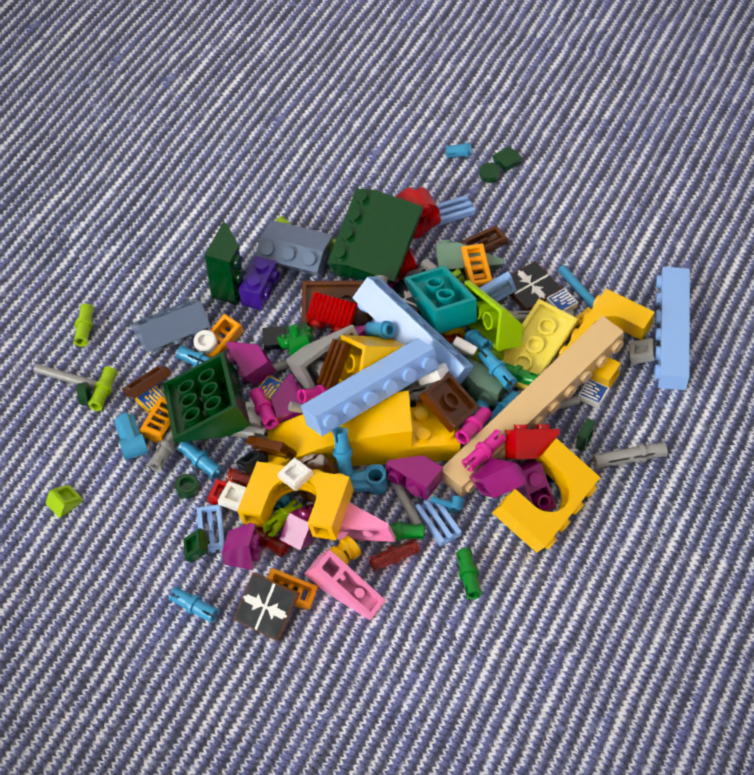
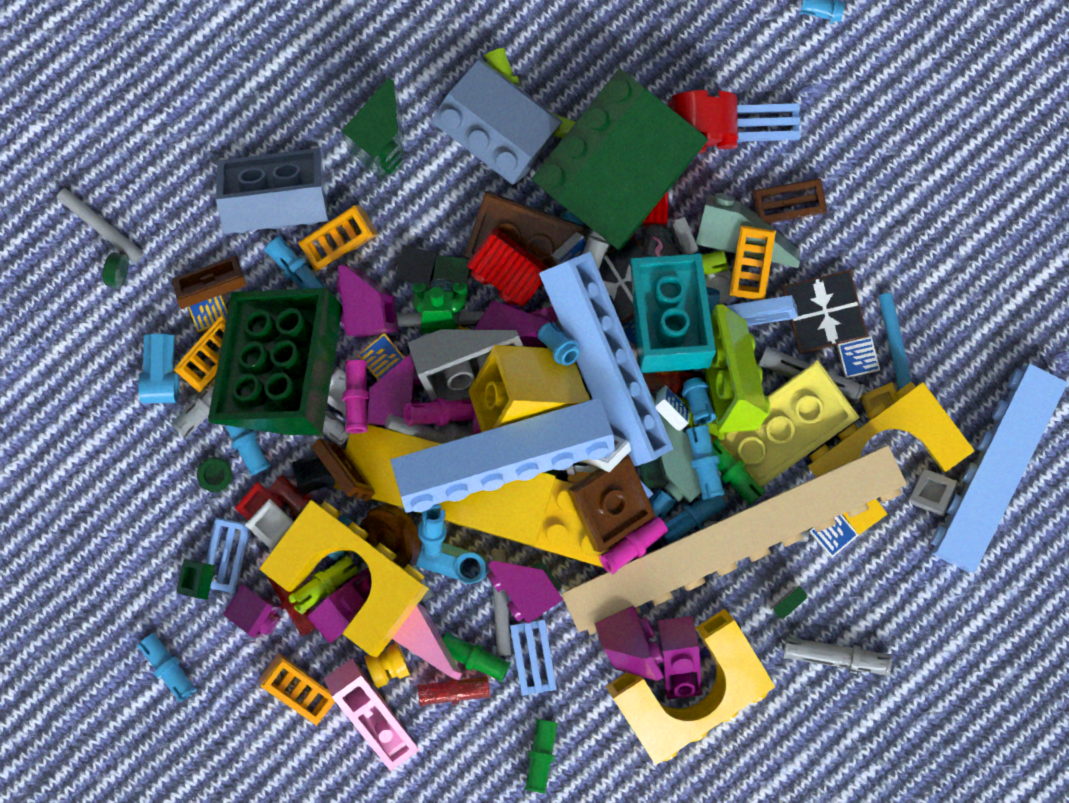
camera: 20 degrees right, 30 degrees up
lime slope [46,484,83,518] -> none
lime pin [73,303,94,347] -> none
lime pin [88,366,118,411] -> none
white tile [194,330,218,354] -> none
black tile [233,572,300,641] -> none
dark purple brick [239,256,280,311] -> none
white tile [277,457,314,491] -> none
reddish brown tile [317,339,351,389] -> none
dark azure hand [431,496,465,514] -> none
dark pink pin [461,429,506,472] -> none
dark green tile [479,163,501,183] -> none
dark green tile [493,146,522,172] -> none
red slope [505,424,560,459] -> none

